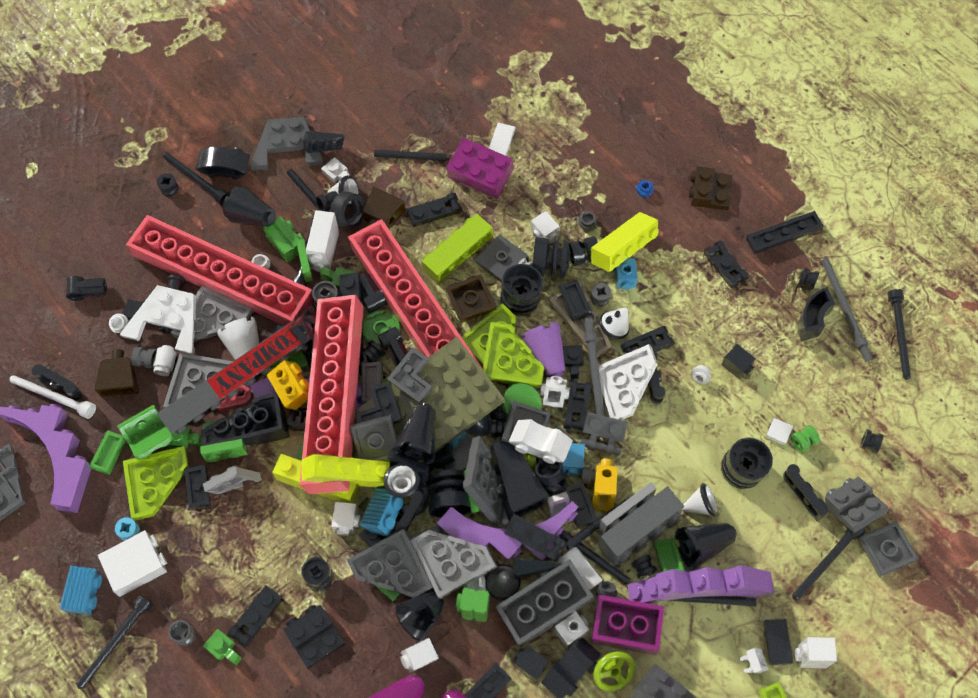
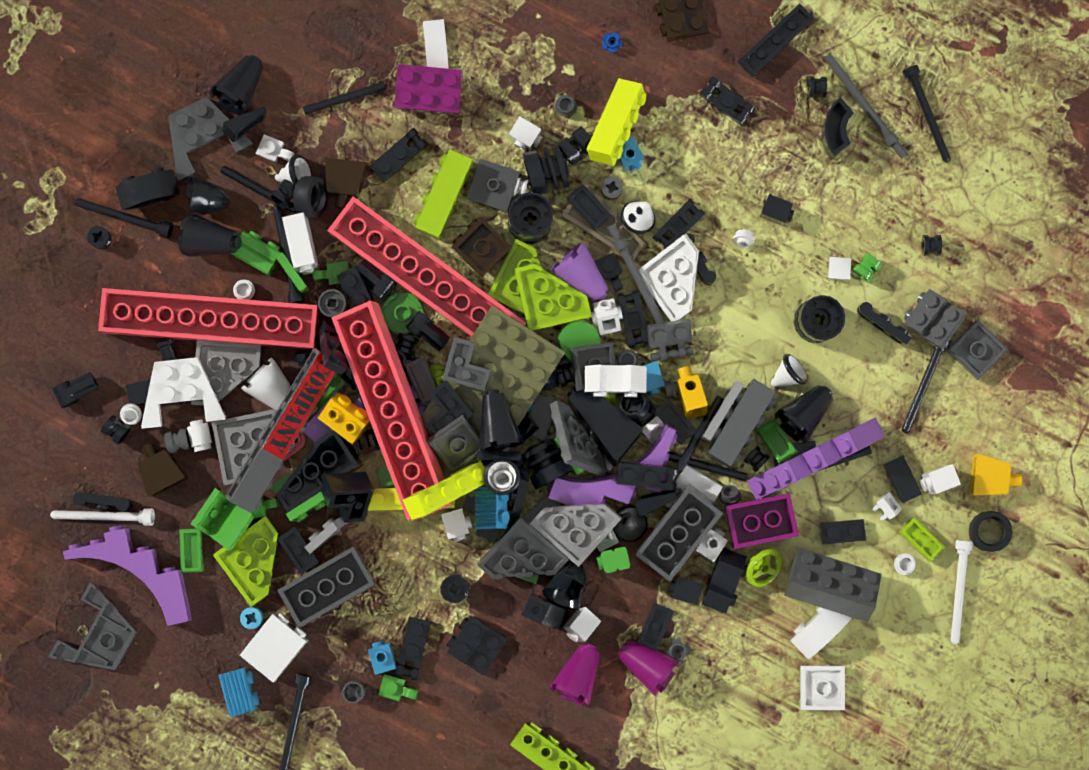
camera: 20 degrees left, 20 degrees up
none -> black wheel [101,415,131,445]
none -> black helmet [184,173,230,215]
none -> black cone [209,55,263,115]
none -> dark grey brick [277,546,377,628]
none -> black brick [321,472,374,523]
none -> dark azure brick [368,640,397,675]
none -> black slope [521,593,570,631]
none -> black plate [820,519,866,544]
none -> yellow torso [969,454,1022,496]

